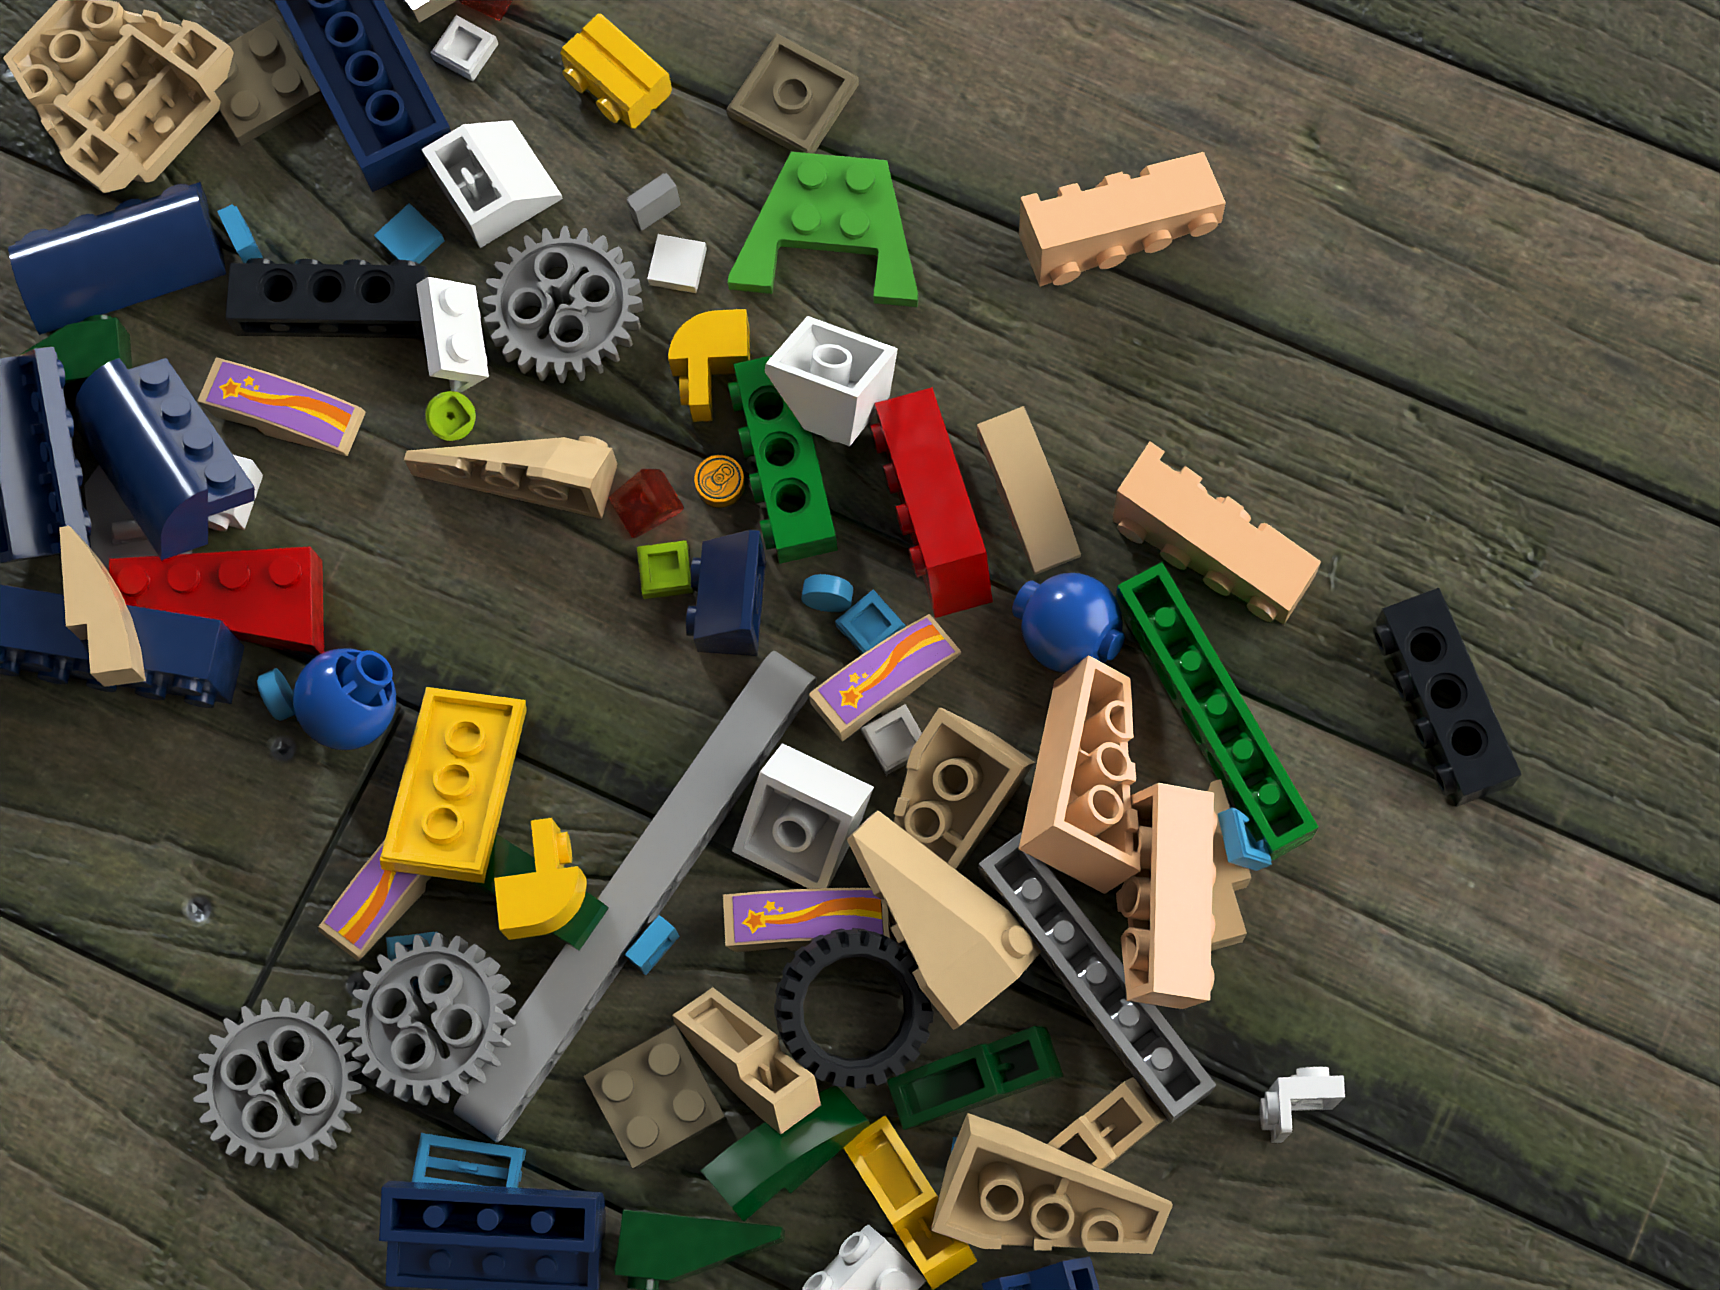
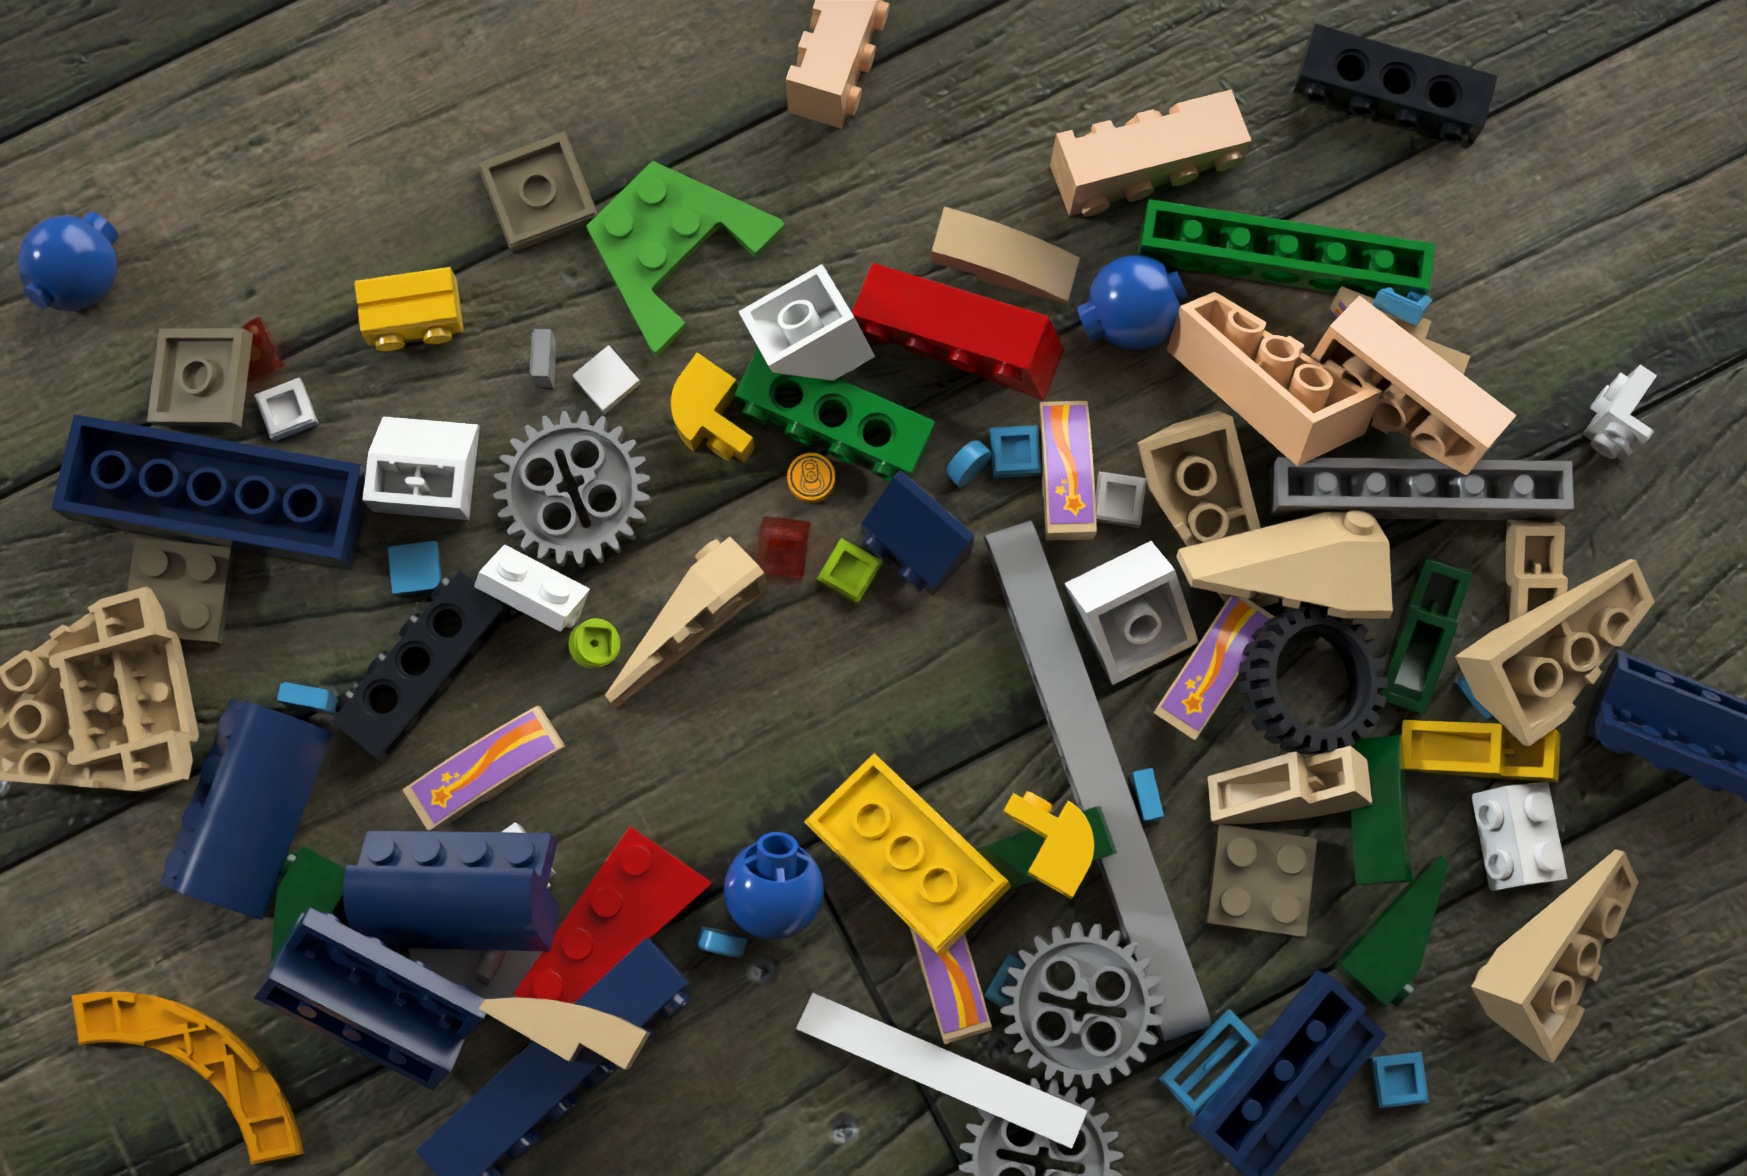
camera: 60 degrees left, 5 degrees up
none -> white sticker [796,993,1087,1148]

